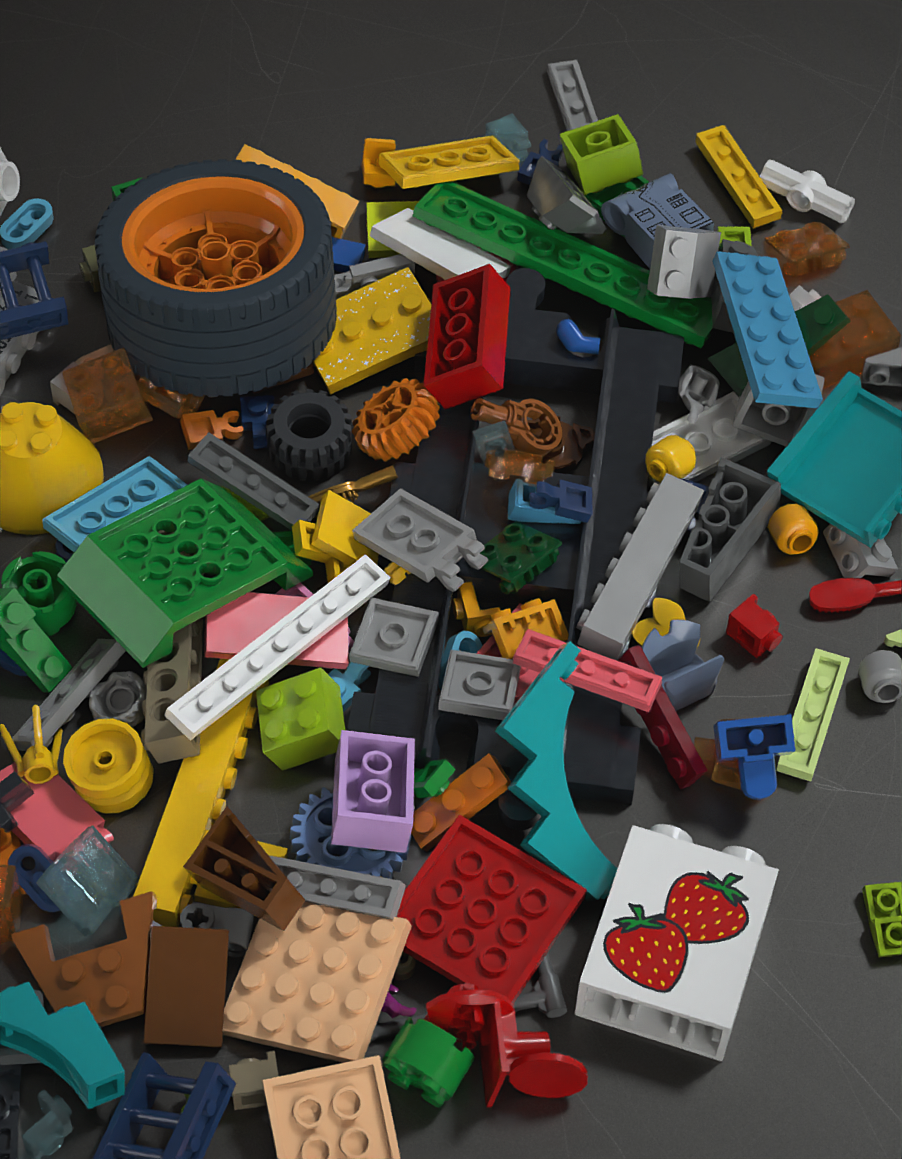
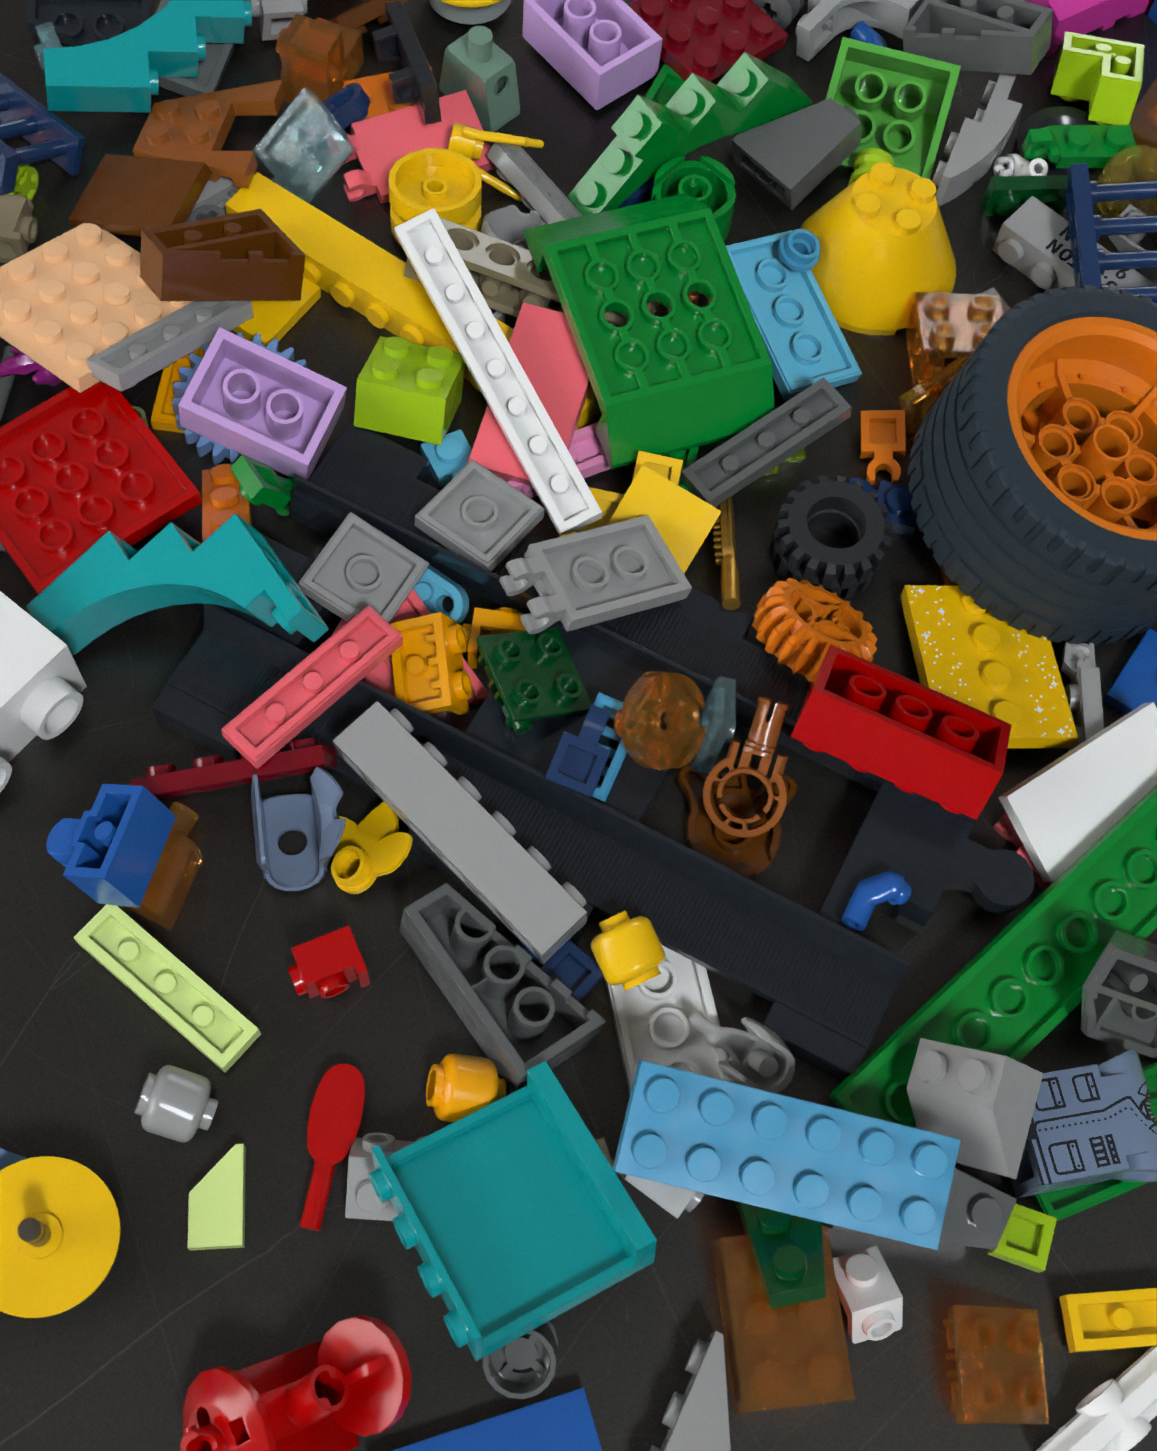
camera: 105 degrees right, 10 degrees up
none -> dark azure plate [778,229,820,272]

